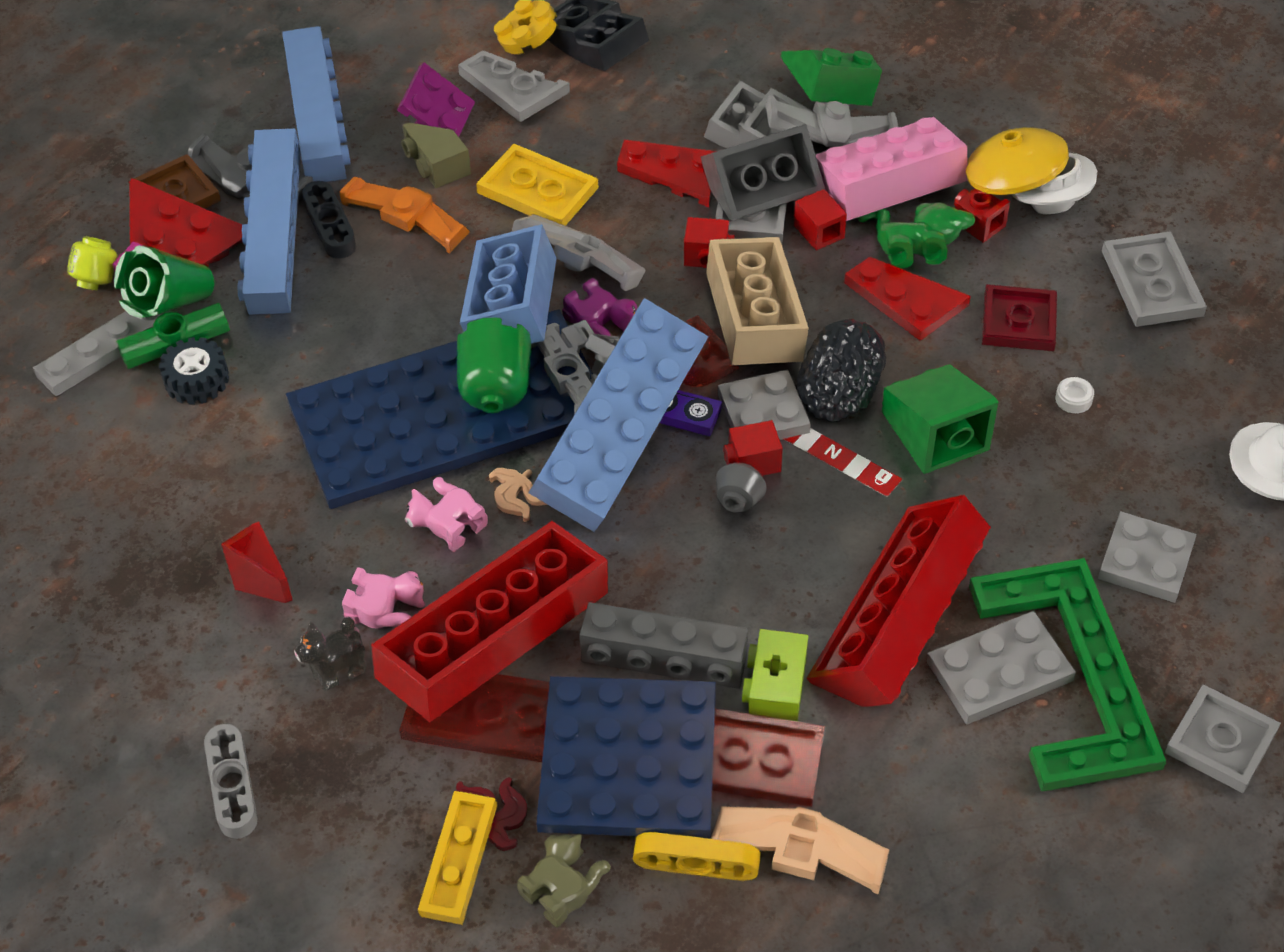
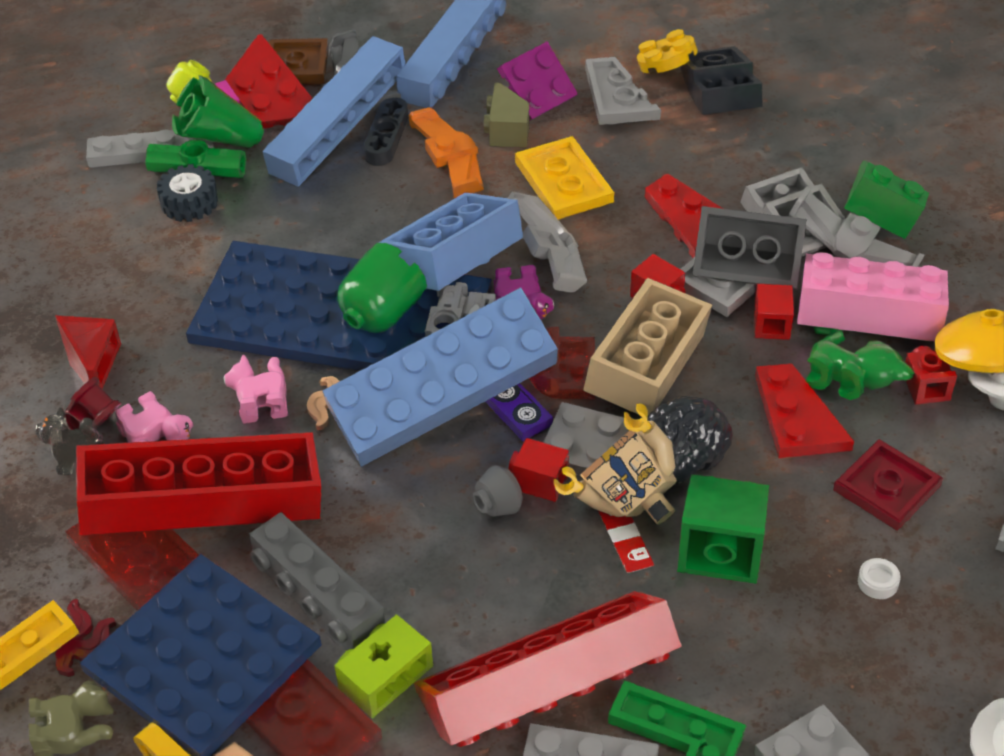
camera: 35 degrees right, 5 degrees down
none -> dark red piece [63,377,122,438]
none -> torso [554,403,676,525]

